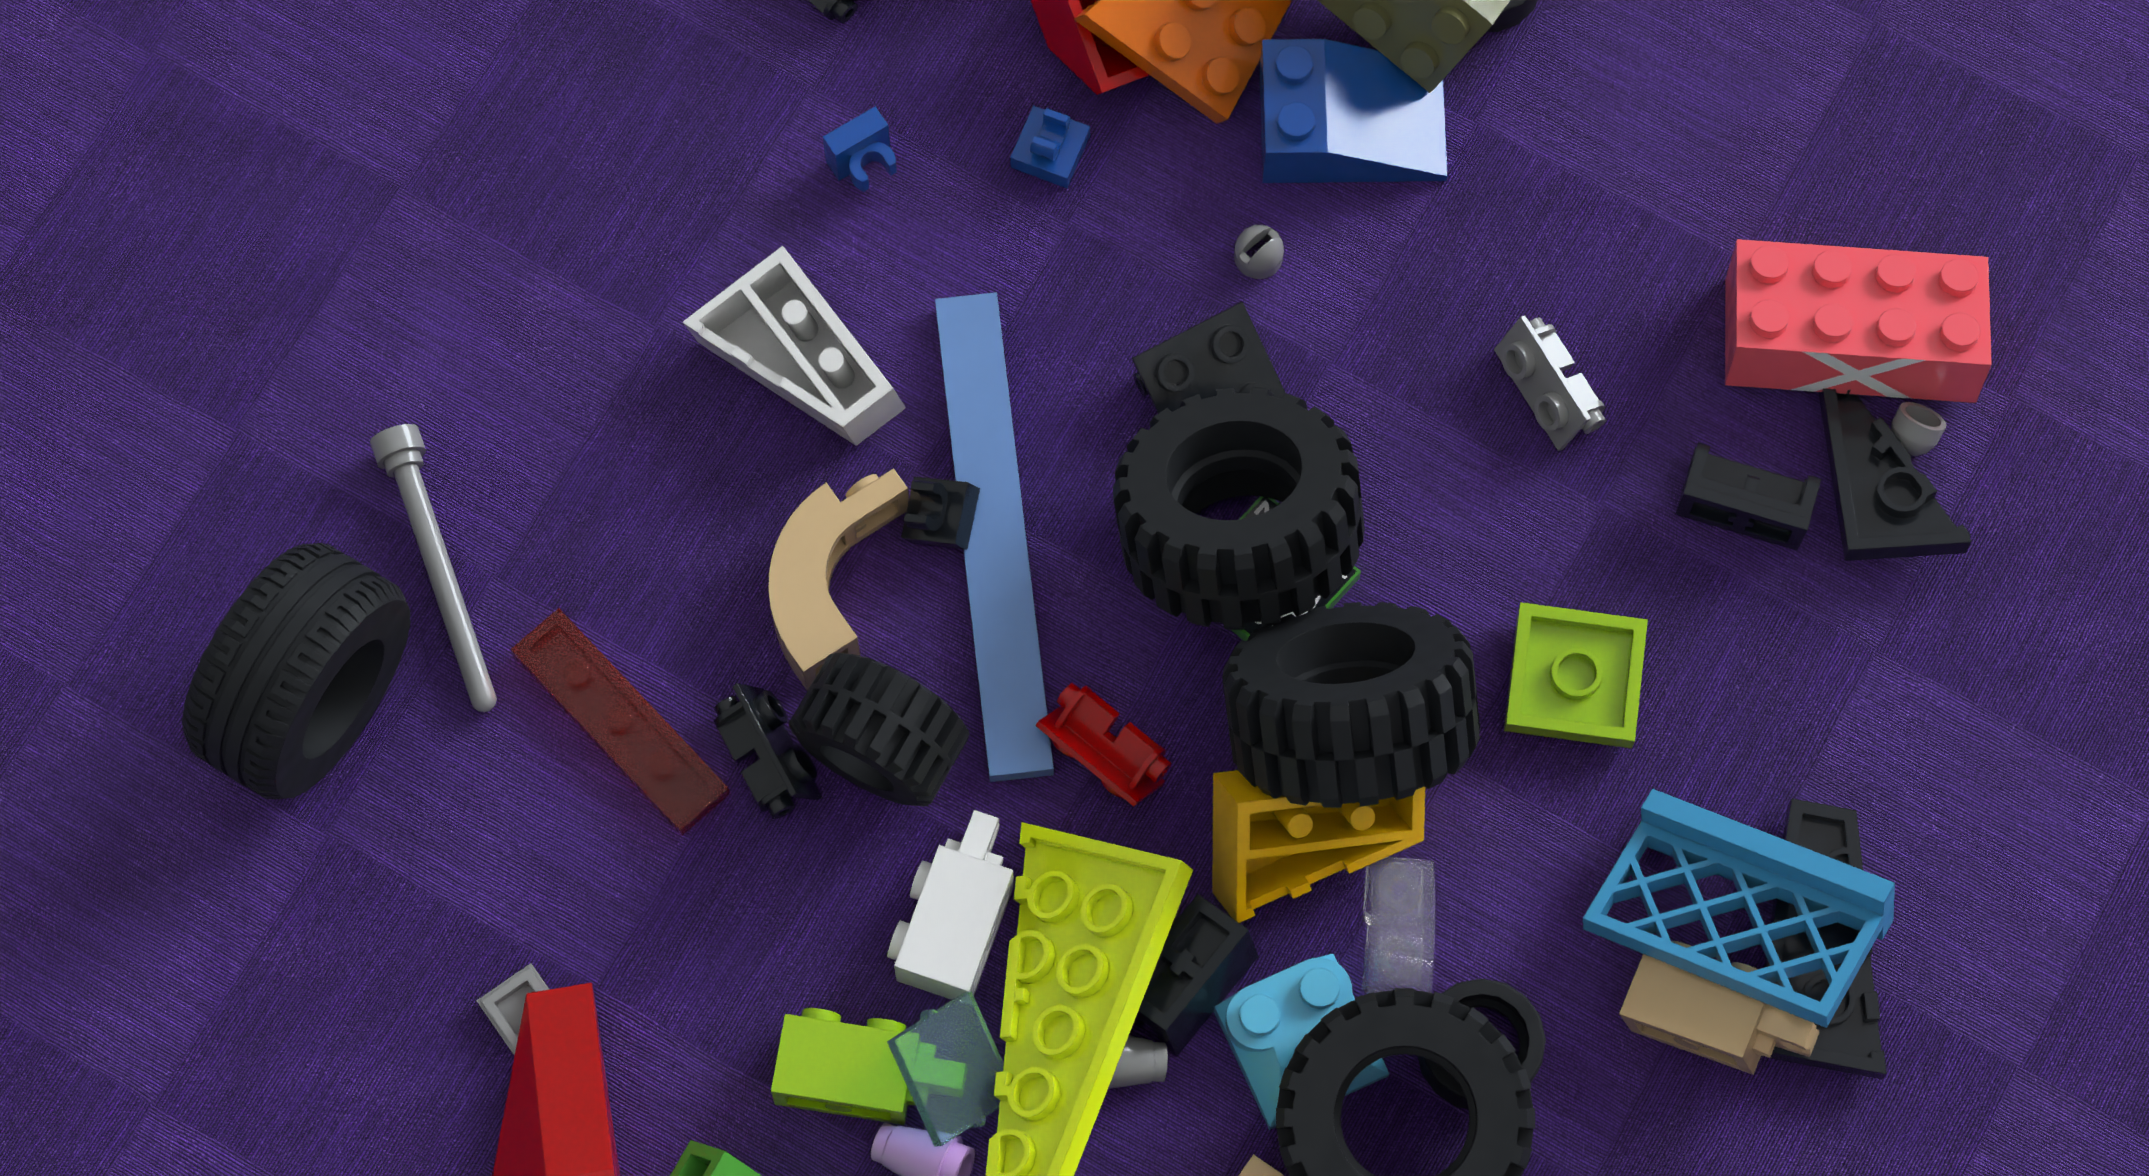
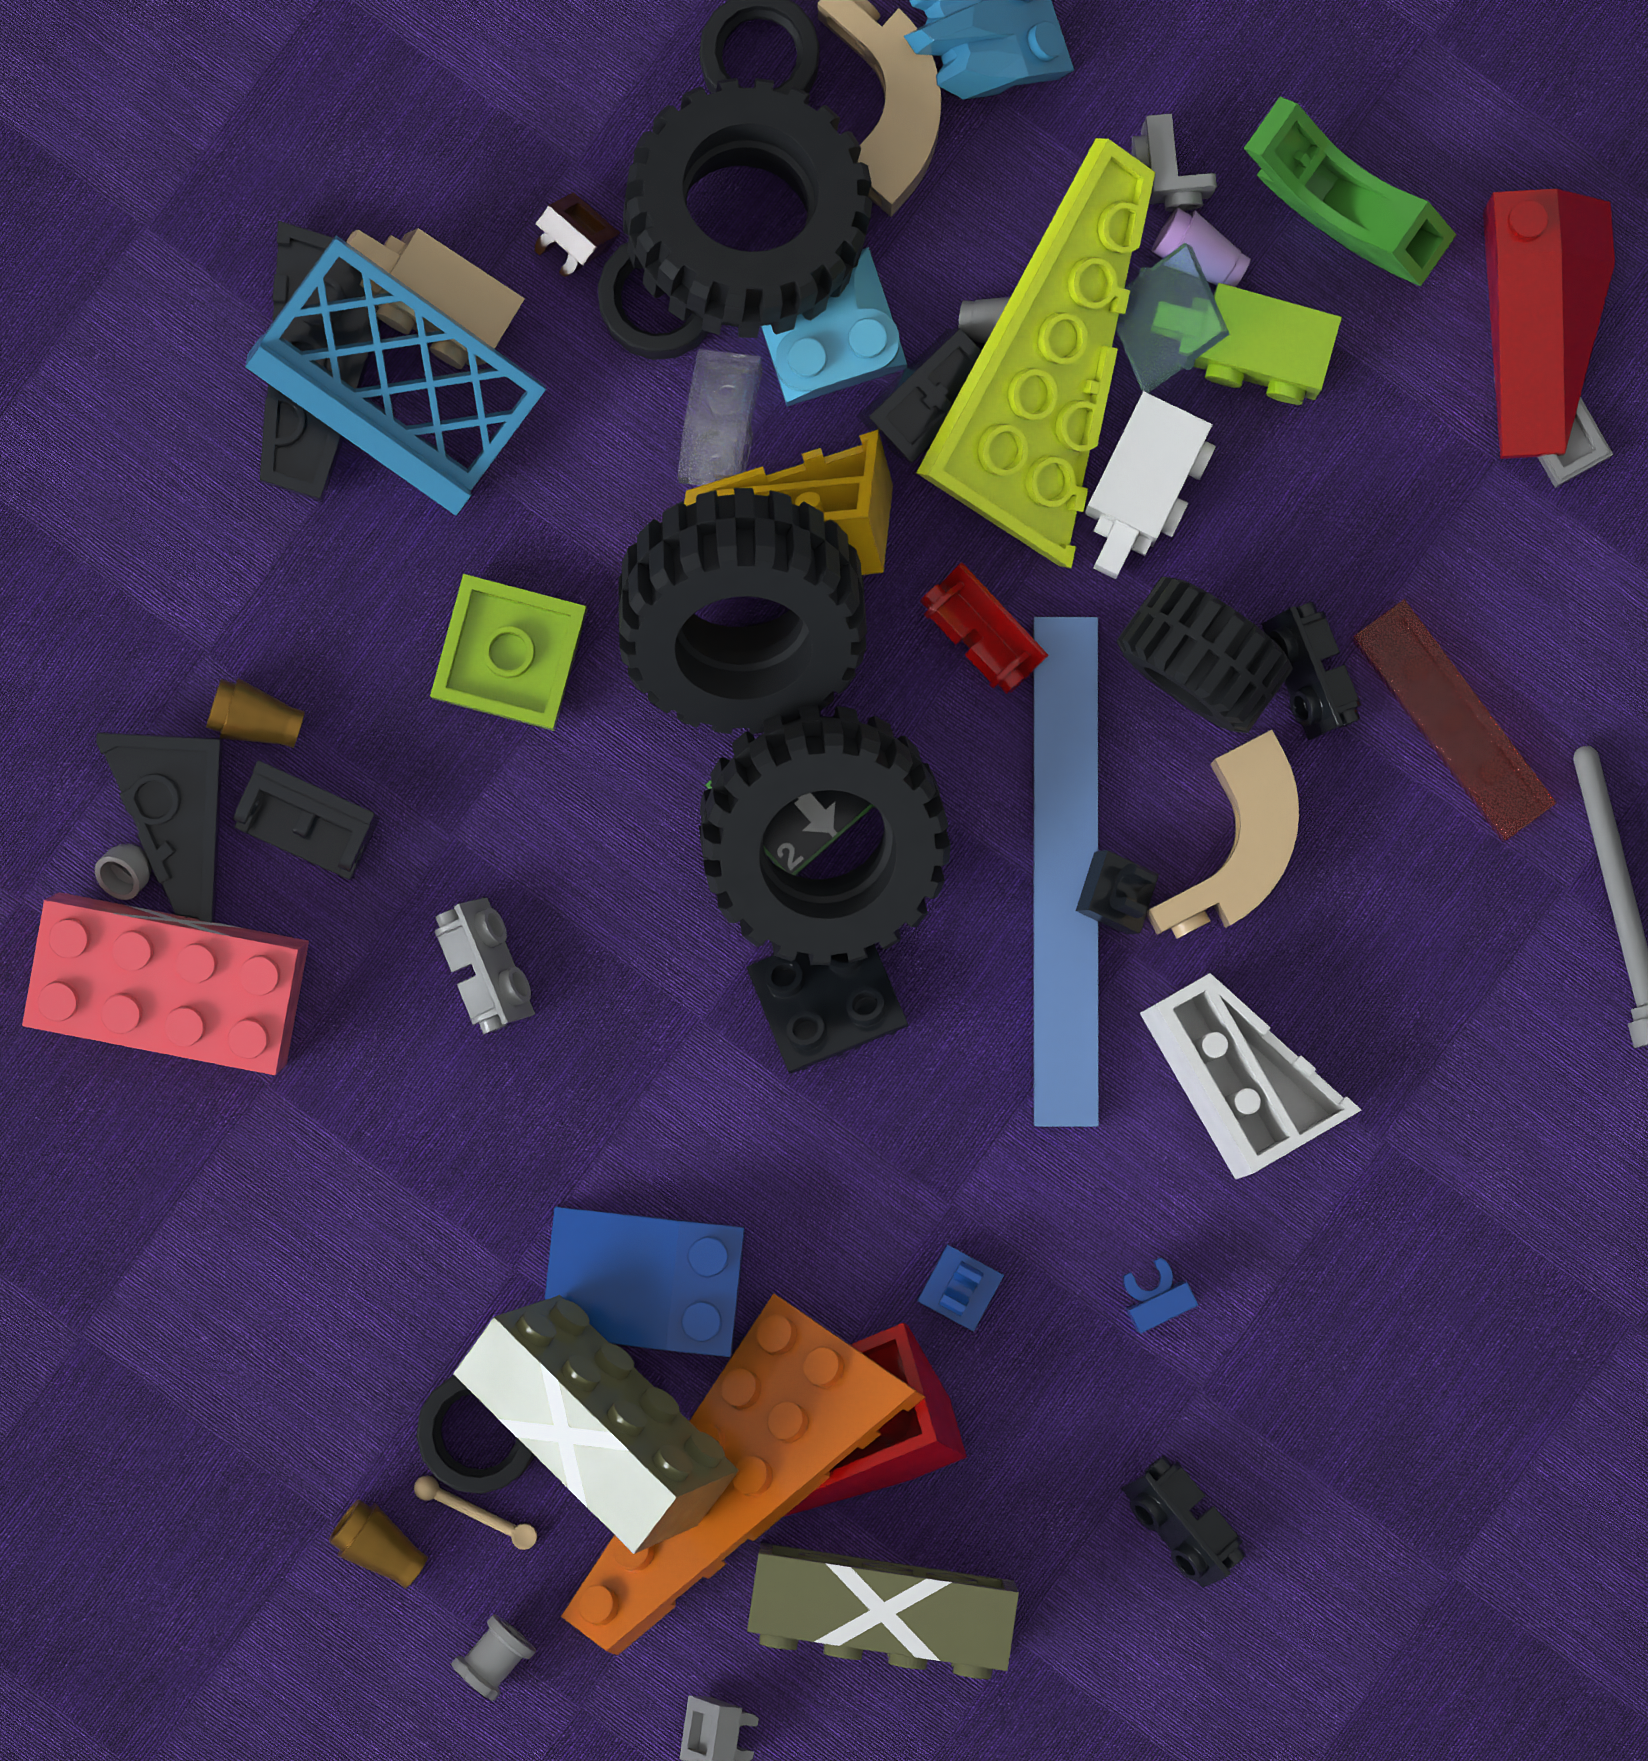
camera: 170 degrees left, 15 degrees up
light grey hinge [1234,225,1284,279] -> none
none -> pearl gold cone [206,678,305,748]
none -> reddish brown tile [534,192,620,277]

